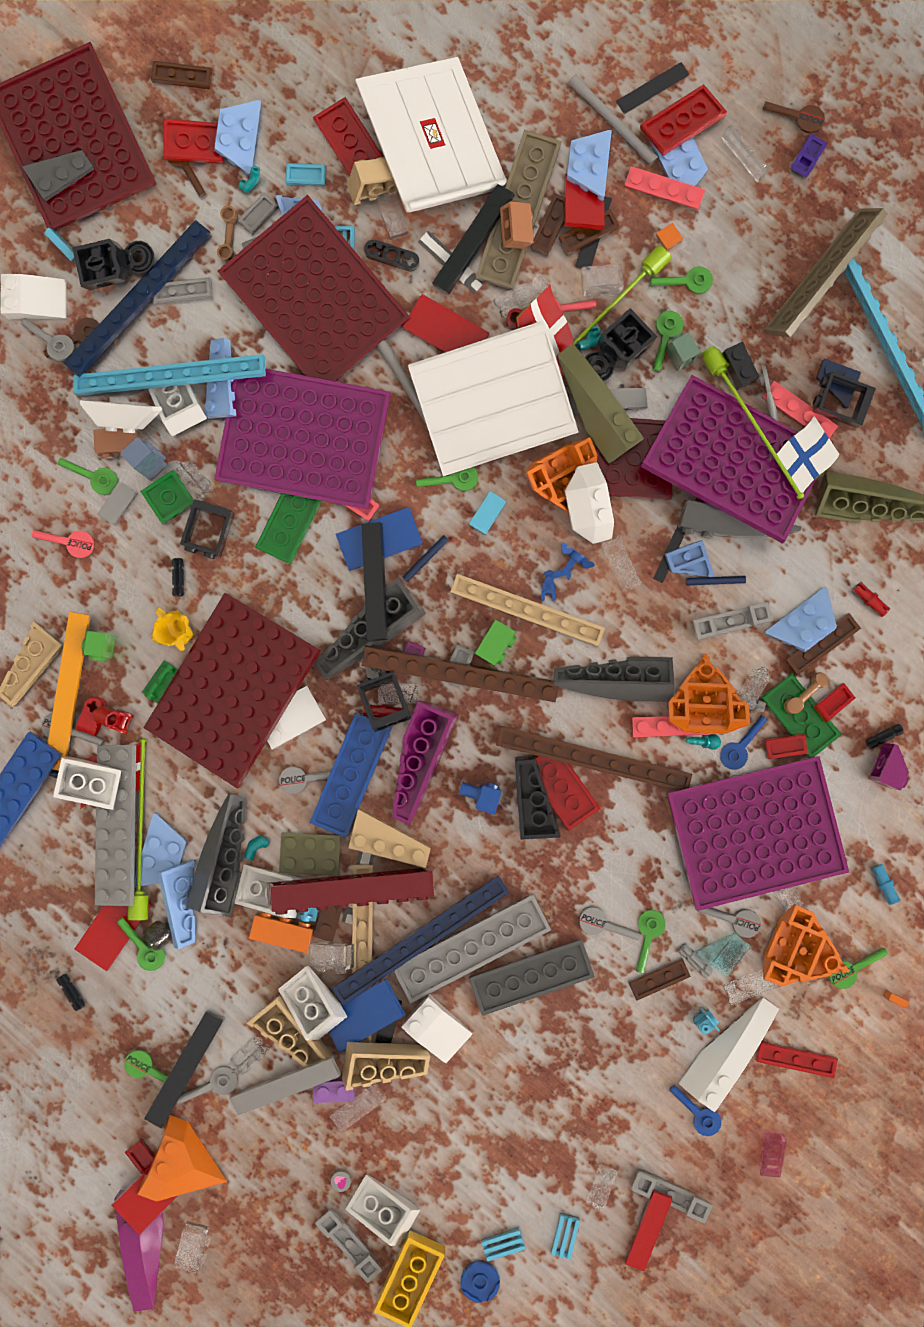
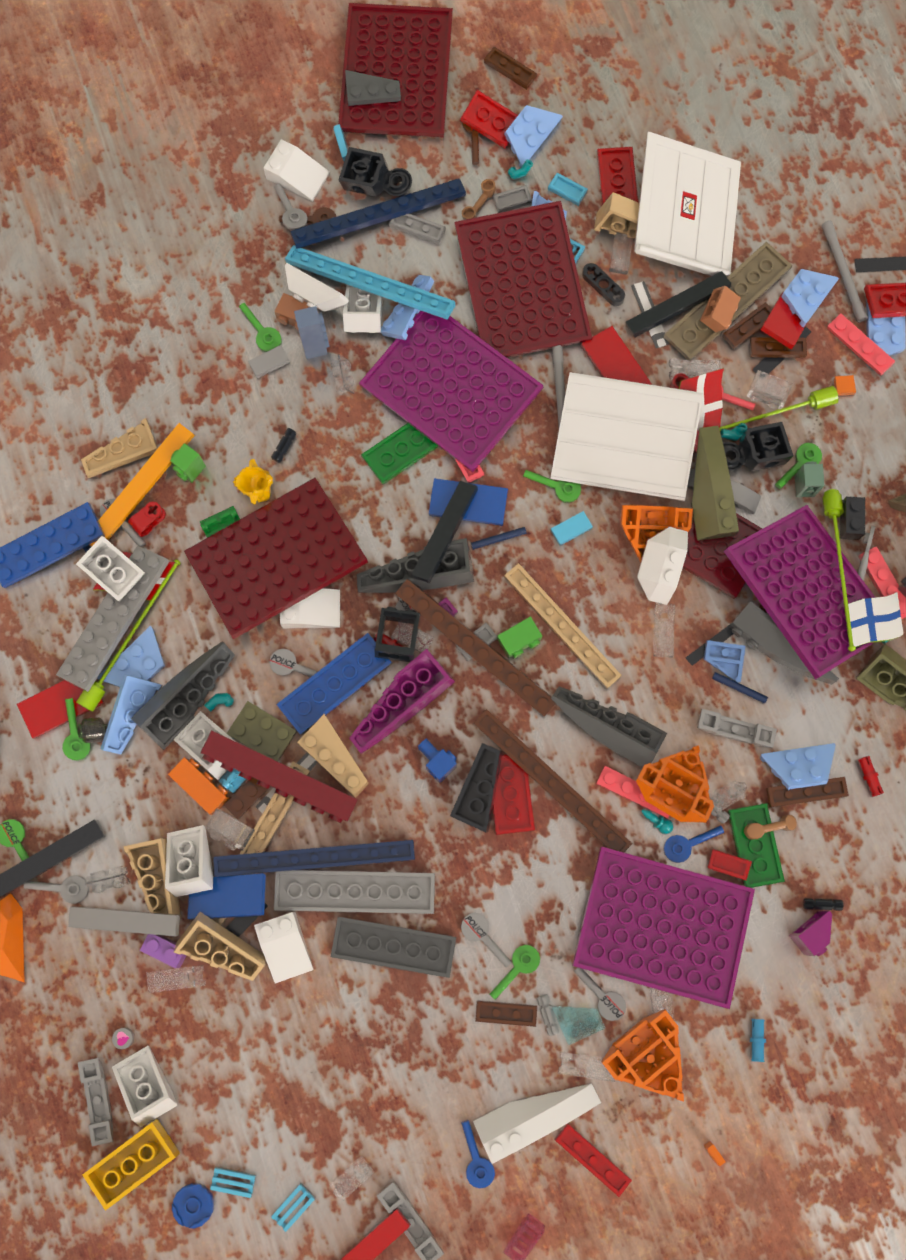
camera: 30 degrees right, 10 degrees down
coral piece [32,530,94,558] -> none
red piece [94,706,134,734] -> none
green plate [140,470,194,525] -> none
black window [180,499,235,559] -> none
blue piece [541,542,595,601] -> none
bright green piece [650,266,713,294] -> none
medium azure hinge [694,1007,720,1034] -> none
red tile [813,683,856,722] -> none
bright green piece [829,948,888,989] -> none

